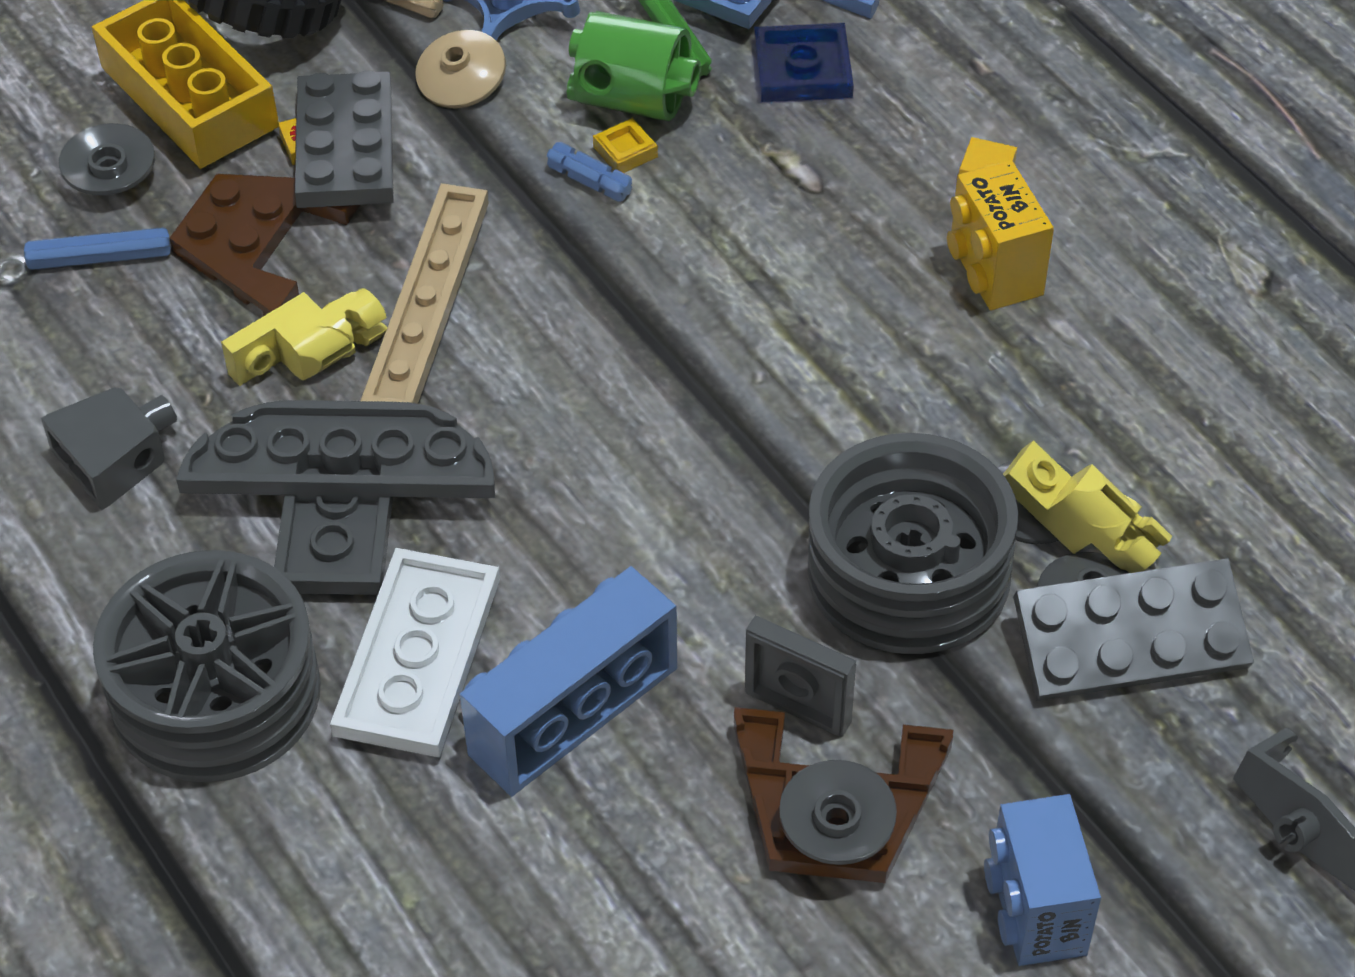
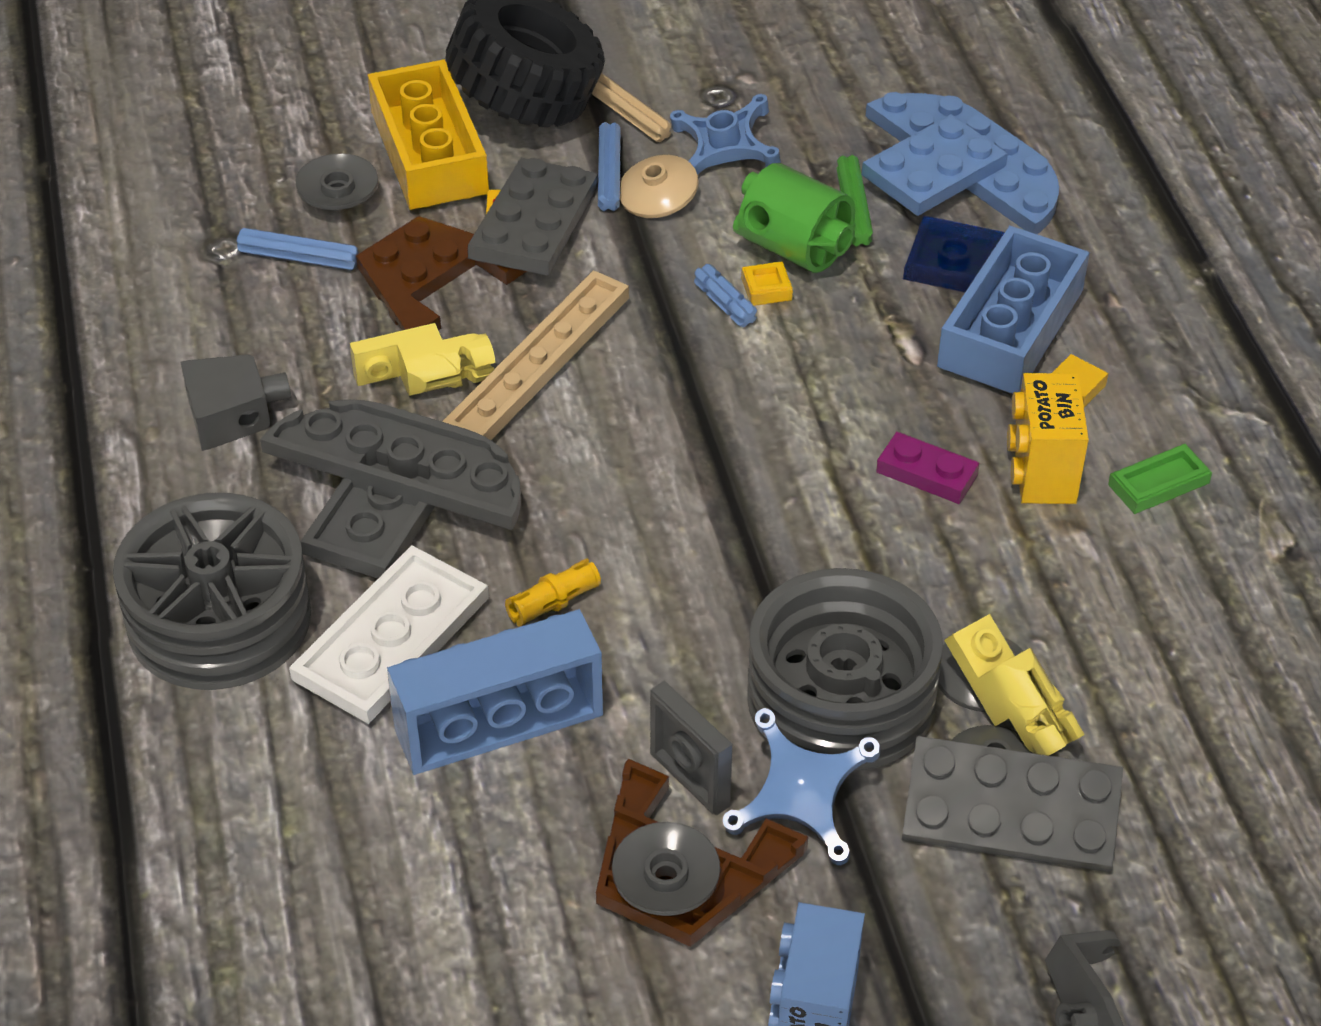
camera: 20 degrees right, 5 degrees down
none -> yellow pin [505,558,601,627]
none -> medium blue axle [598,122,621,211]
none -> medium blue piece [723,708,880,865]
none -> magenta plate [876,431,980,504]
none -> medium blue brick [937,225,1090,394]
none -> bright green tile [1108,444,1212,514]

